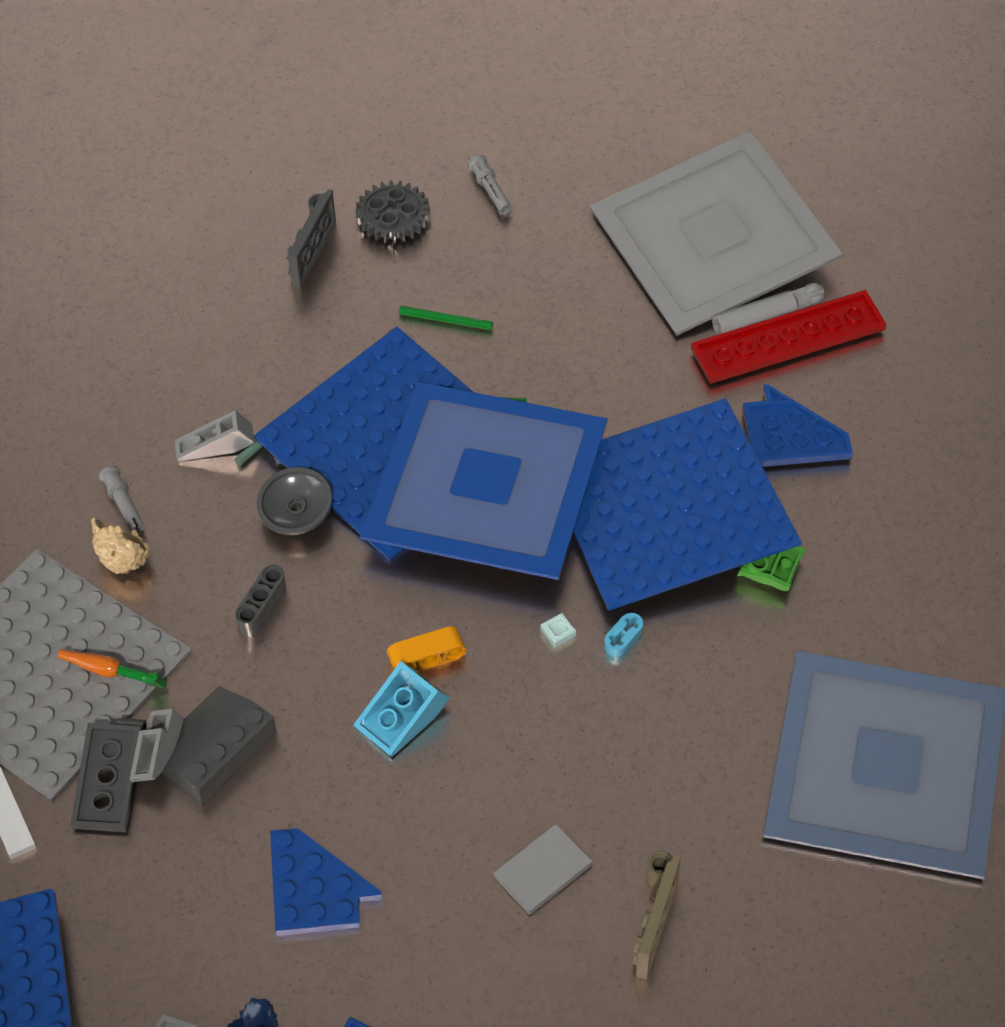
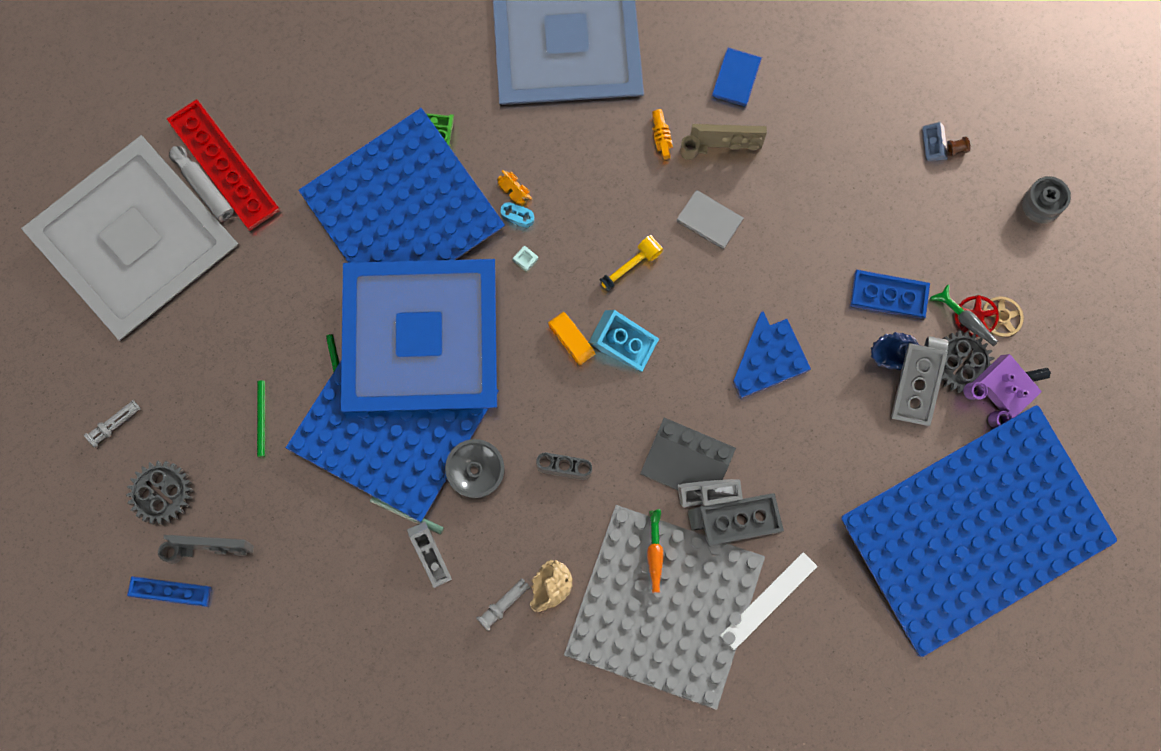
camera: 110 degrees left, 20 degrees up
blue wing [742,384,853,467] -> none
none -> blue tile [127,576,212,607]
none -> light orange hinge [497,170,532,206]
none -> yellow piece [599,235,664,291]
none -> light orange hinge [652,109,673,160]
none -> blue tile [712,48,762,107]

